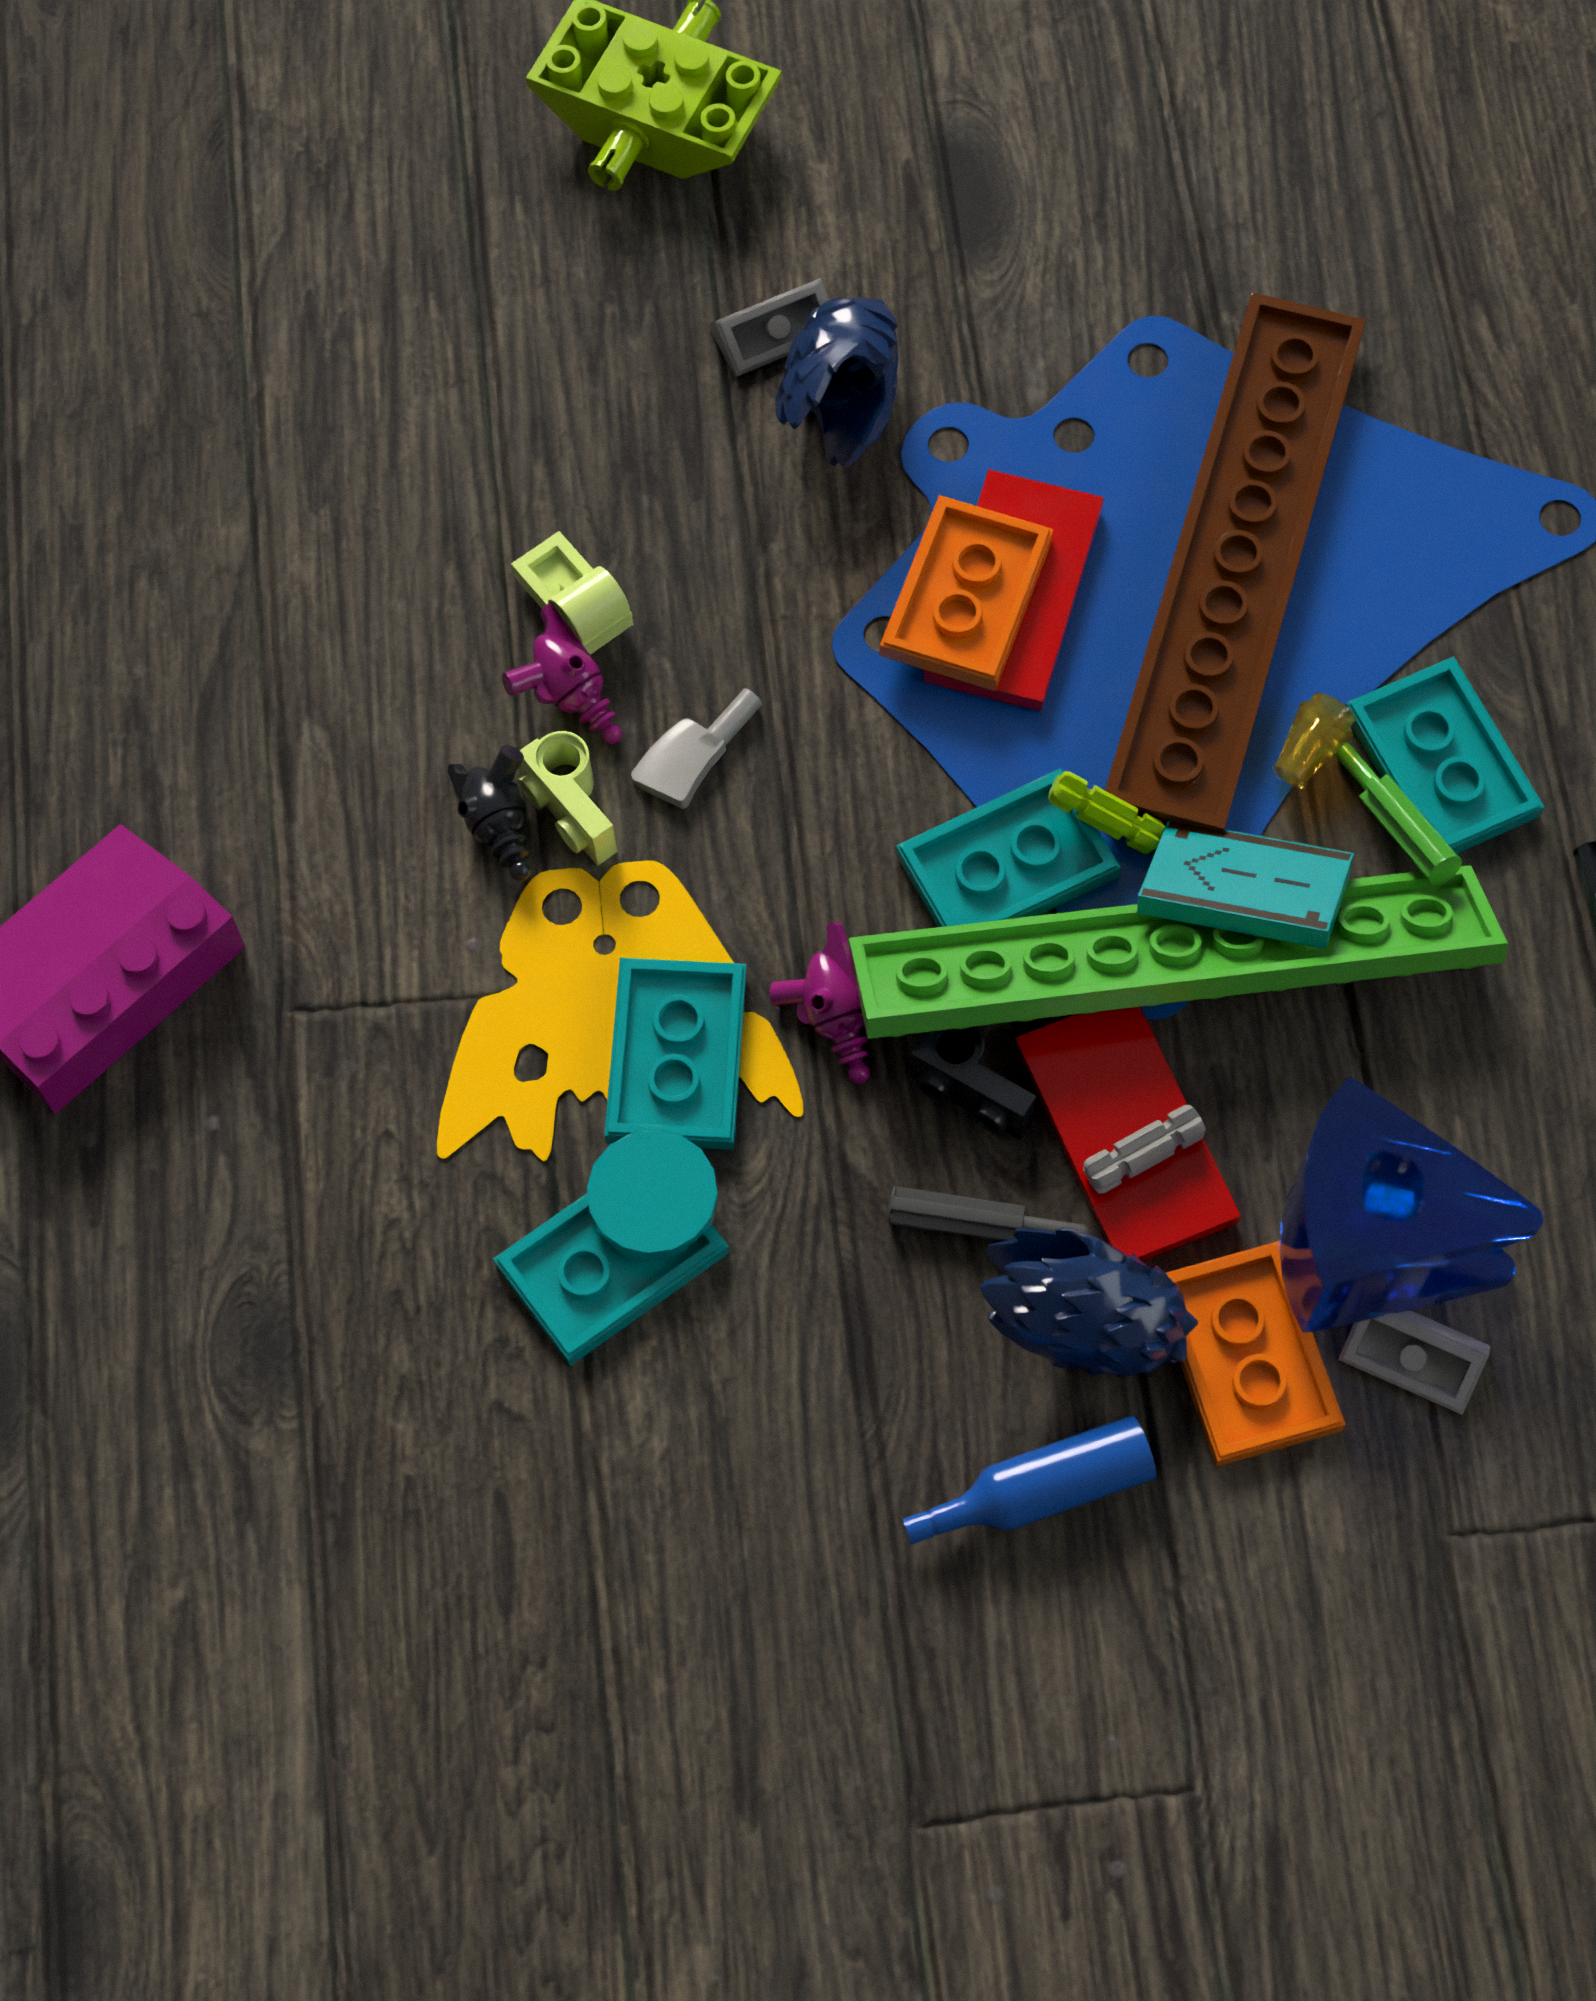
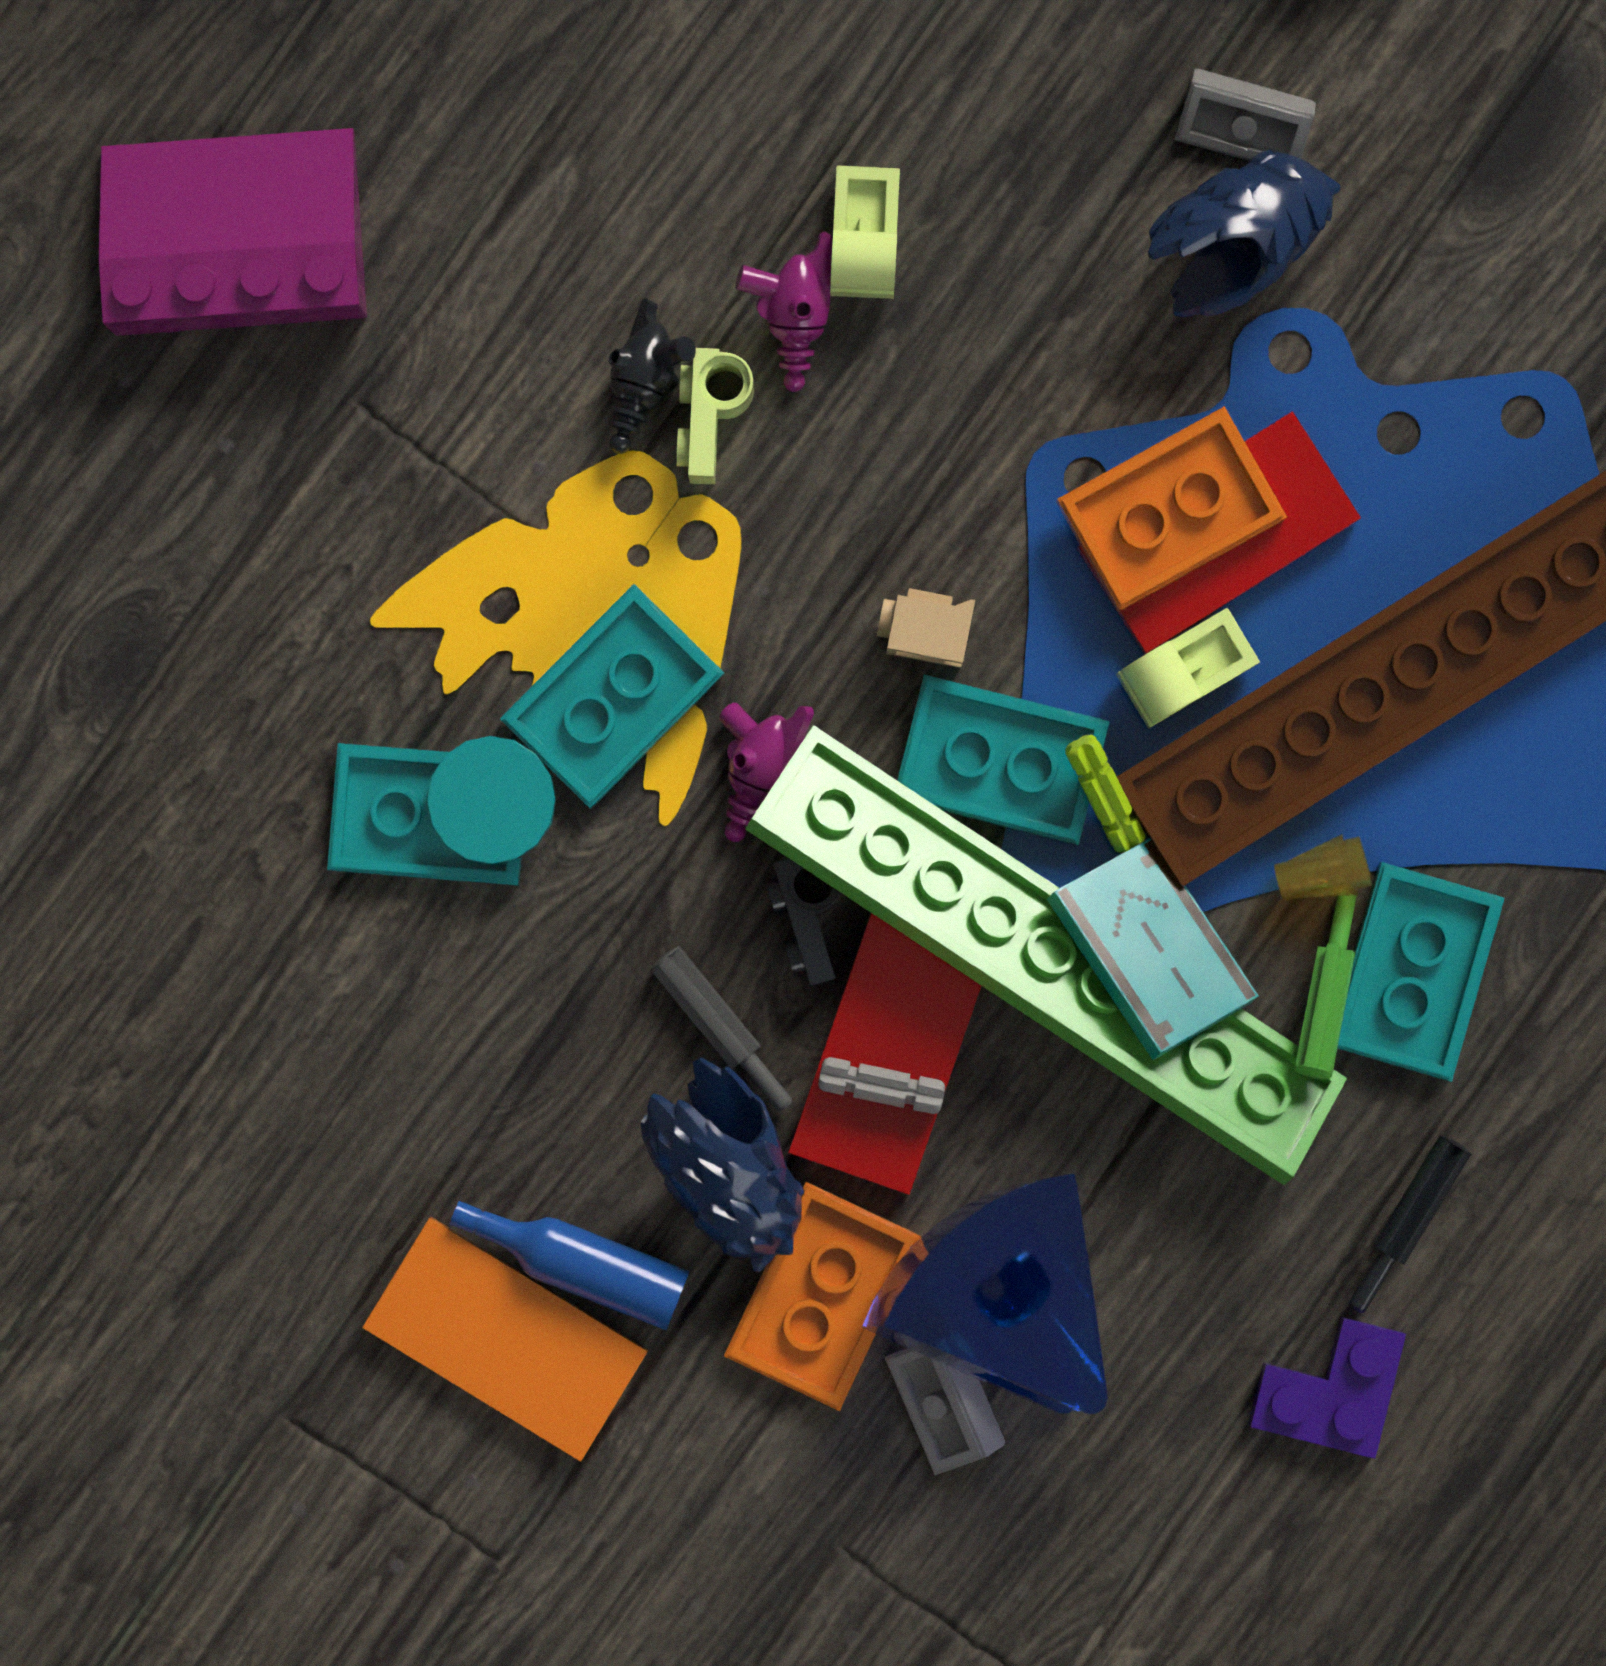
camera: 40 degrees right, 20 degrees up
light grey piece [631,688,762,809] -> none
none -> orange tile [362,1217,649,1462]
none -> tan window [877,588,975,668]
none -> yellowish green plate [1116,607,1260,729]

